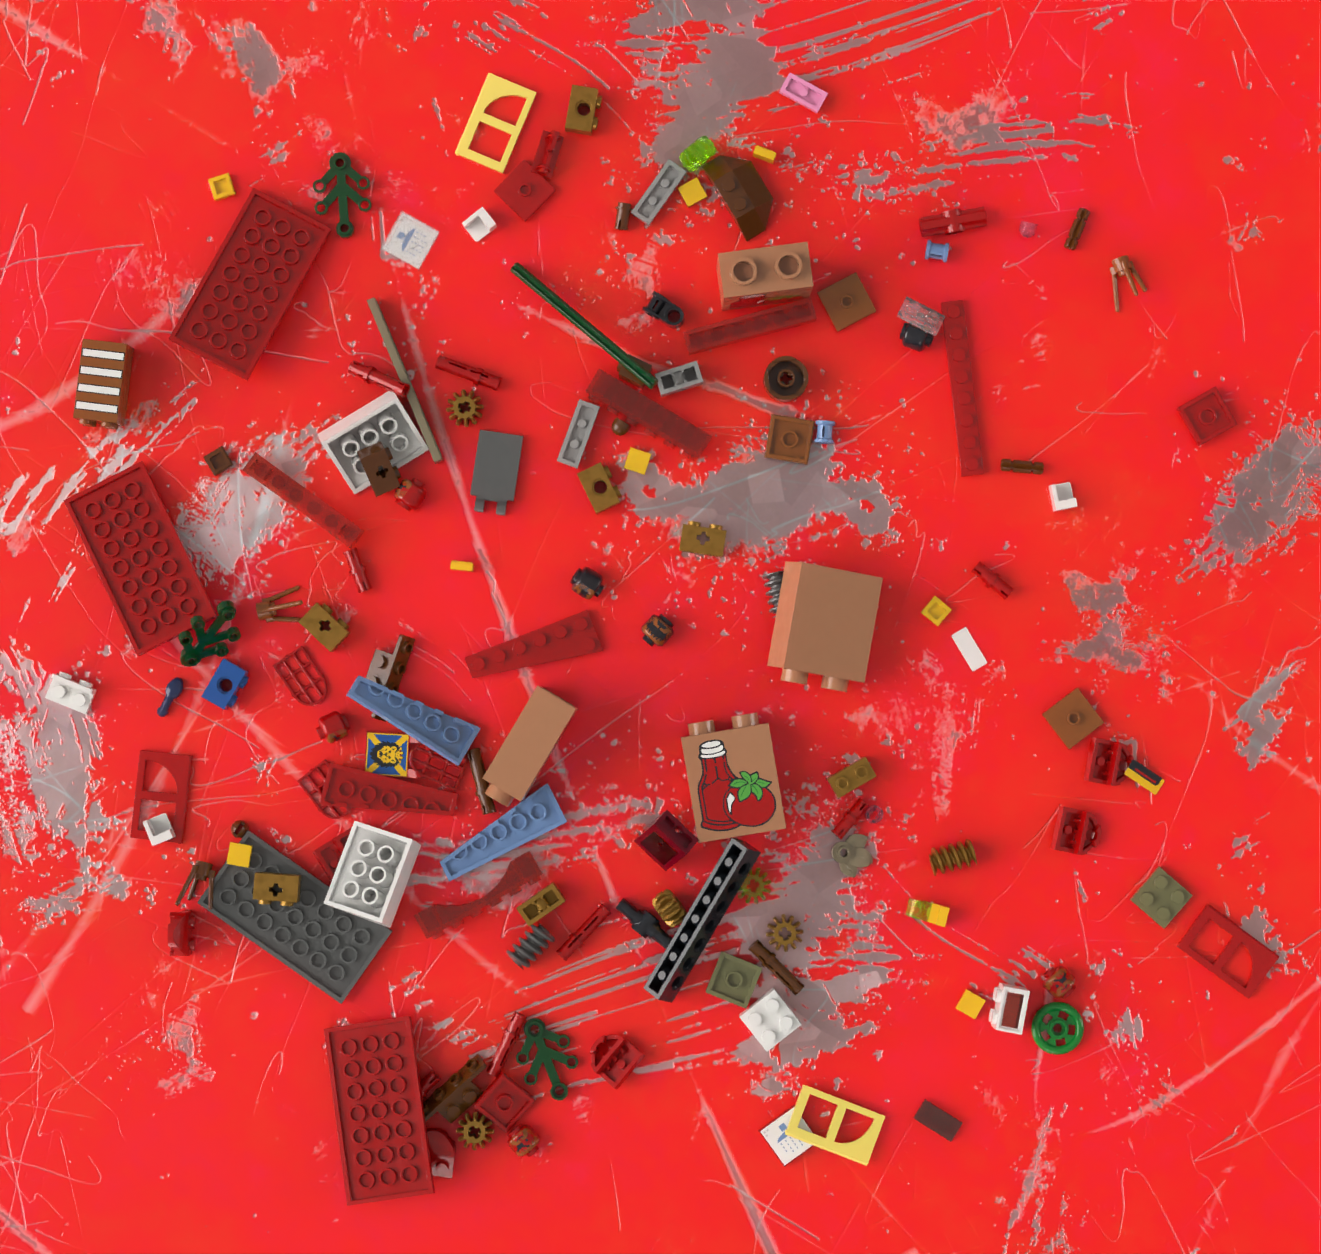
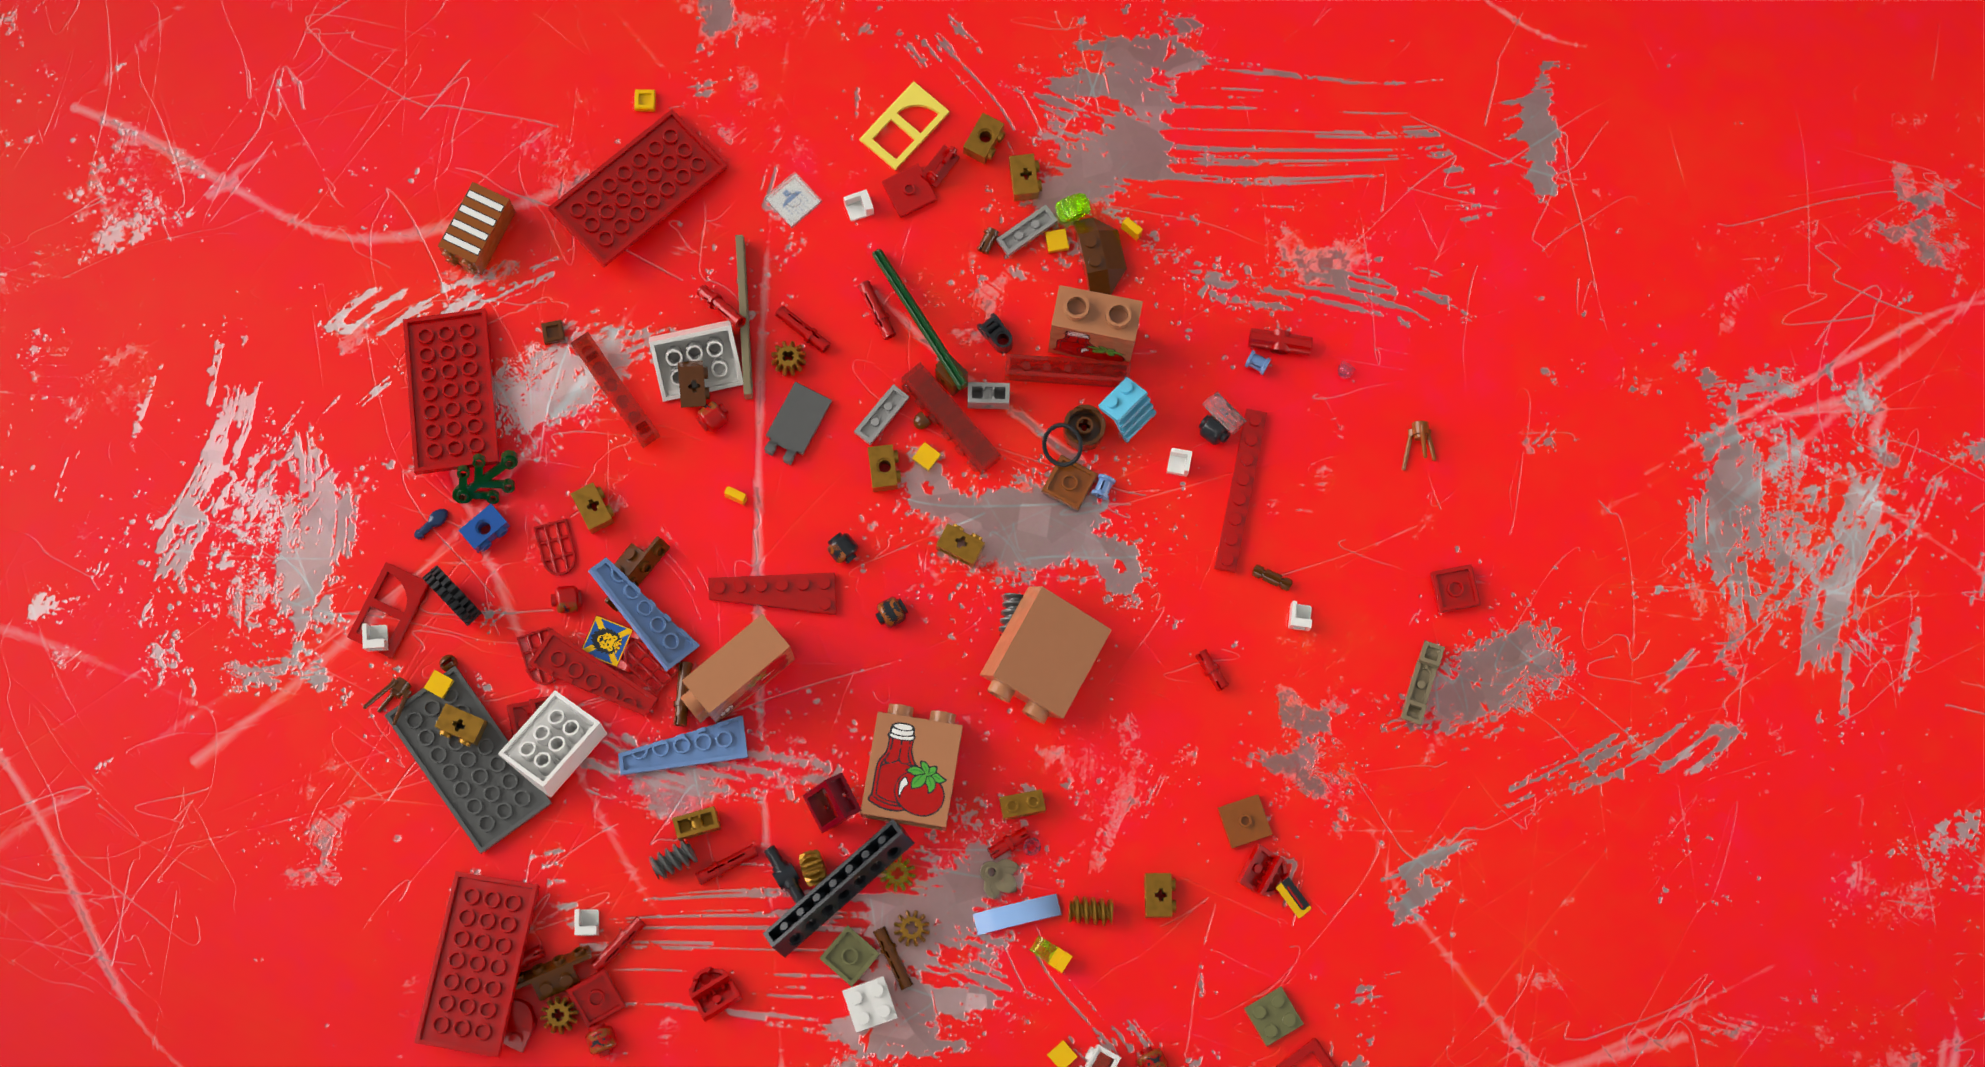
camera: 15 degrees right, 10 degrees down
white bracket [45,671,97,714] -> none
red slope [168,910,196,956] -> none
dark orange plant [256,586,303,623] -> none
dark green plant [313,152,372,239] -> none
red pin [343,548,372,593] -> none
clear red arch [414,850,543,940] -> none
dark green plant [516,1018,578,1100] -> none
bright pink plate [779,73,828,113] -> none
dark orange plate [817,272,876,332] -> none
yellow tile [920,596,952,627] -> none
white sticker [952,627,987,671] -> none
red slope [1050,805,1101,855] -> none
reddish brown axle [1064,208,1090,251] -> none
none -> black tyre [423,565,482,626]
none -> white panel [575,909,599,936]
none -> red pin [858,280,896,340]
none -> light blue slope [973,894,1061,935]
none -> pearl gold brick [1009,153,1042,201]
none -> black tyre [1042,423,1083,467]
none -> medium azure plate [1098,377,1157,443]
none -> pearl gold brick [1144,873,1176,918]
none -> white panel [1167,448,1192,477]
none -> dark tan slope [1400,640,1445,726]

